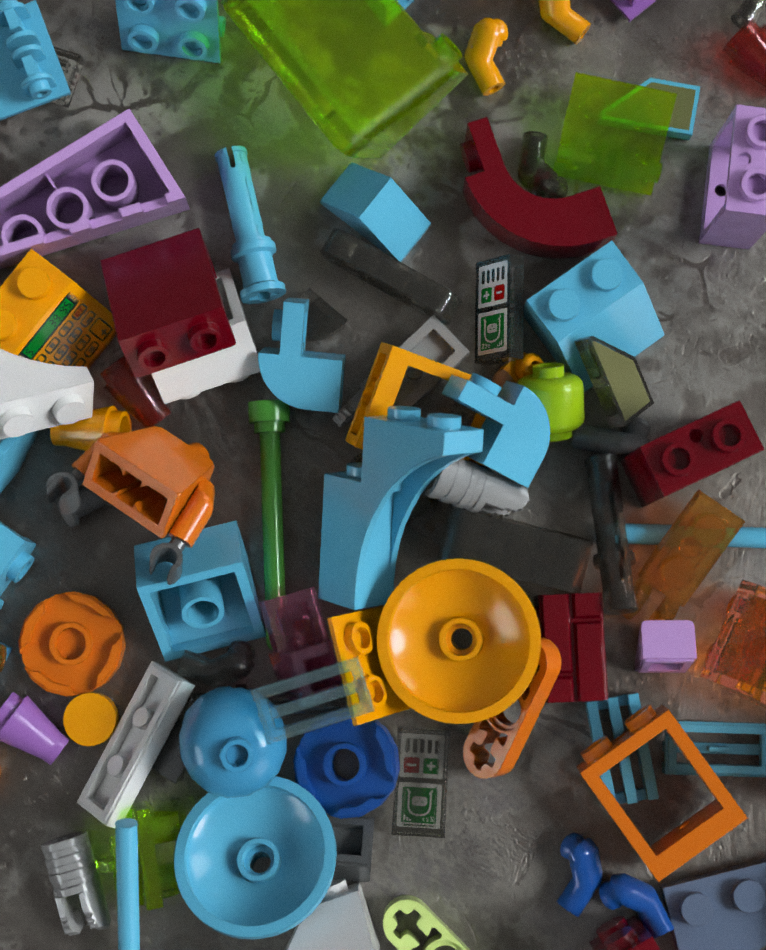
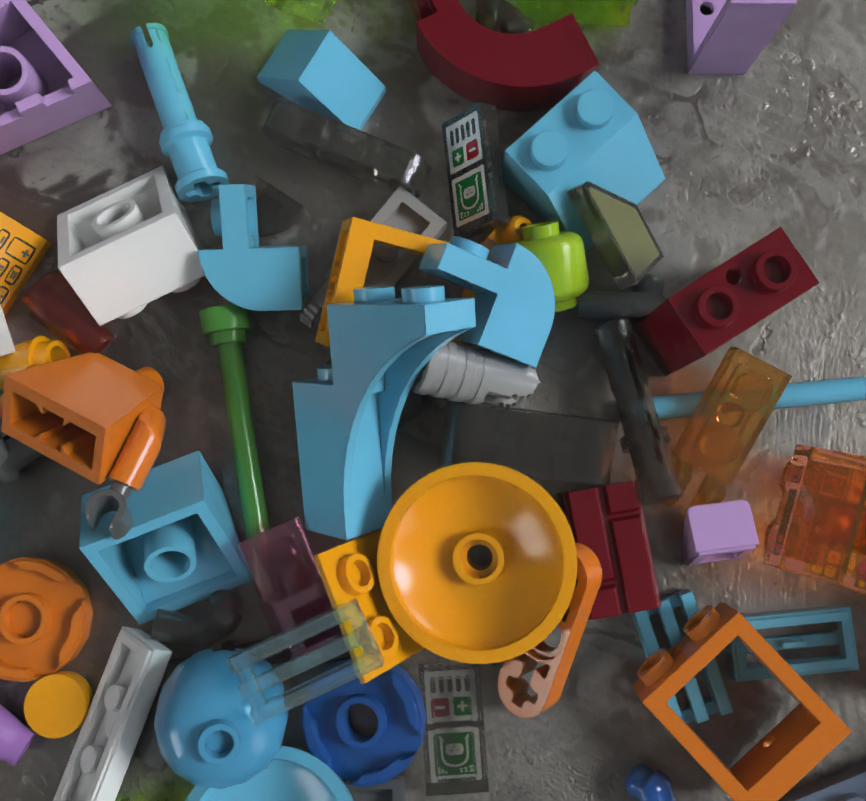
camera: 10 degrees left, 0 degrees up
dark red panel [100,228,236,378] -> none

